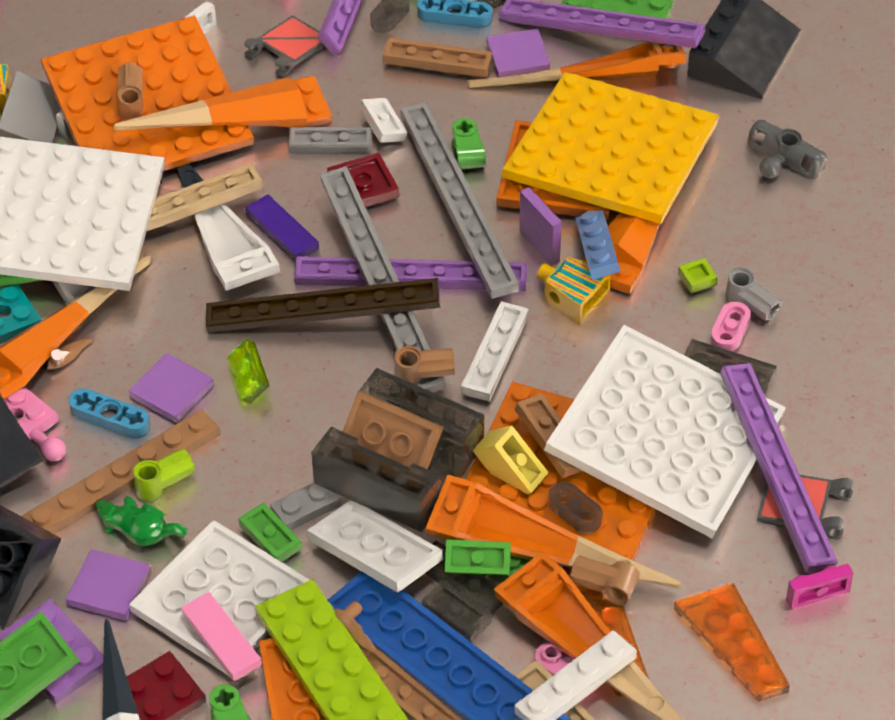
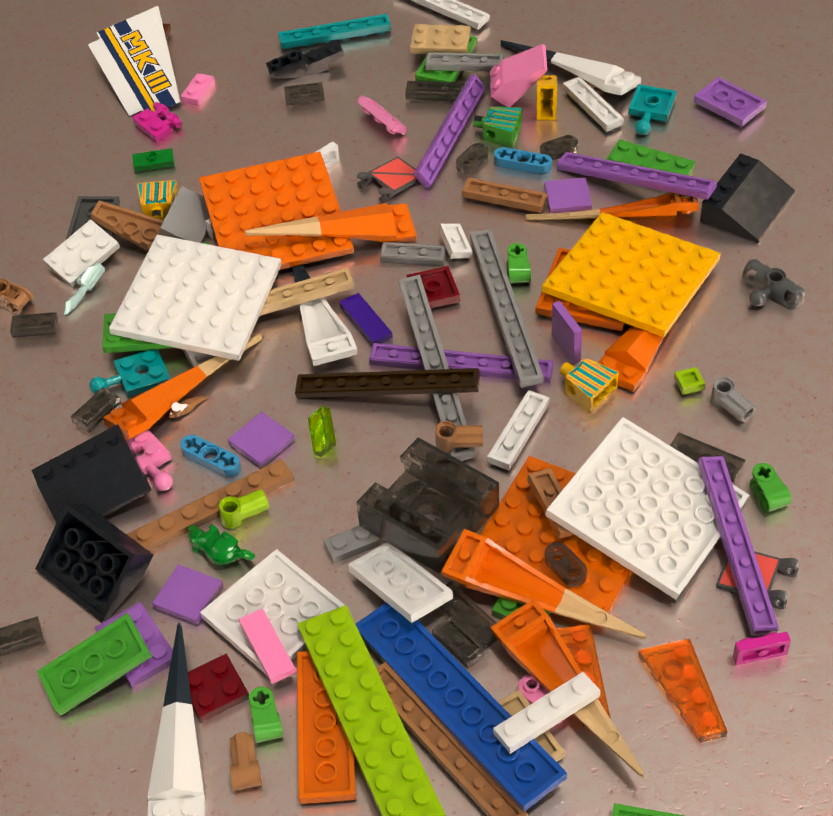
camera: 10 degrees right, 0 degrees up
medium nougat piece [117,63,143,121] -> none
bright green plate [238,502,302,562] -> none
medium nougat bar [334,601,377,654] -> none
medium nougat plate [336,391,444,486] -> none
bright green plate [445,540,511,576] -> none
light yellow slope [473,426,548,494] -> none
medium nougat piece [570,555,640,605] -> none
medium blue plate [575,210,621,280] -> none
bright pink plate [710,302,751,352] -> none
none -> bright green piece [749,463,792,513]

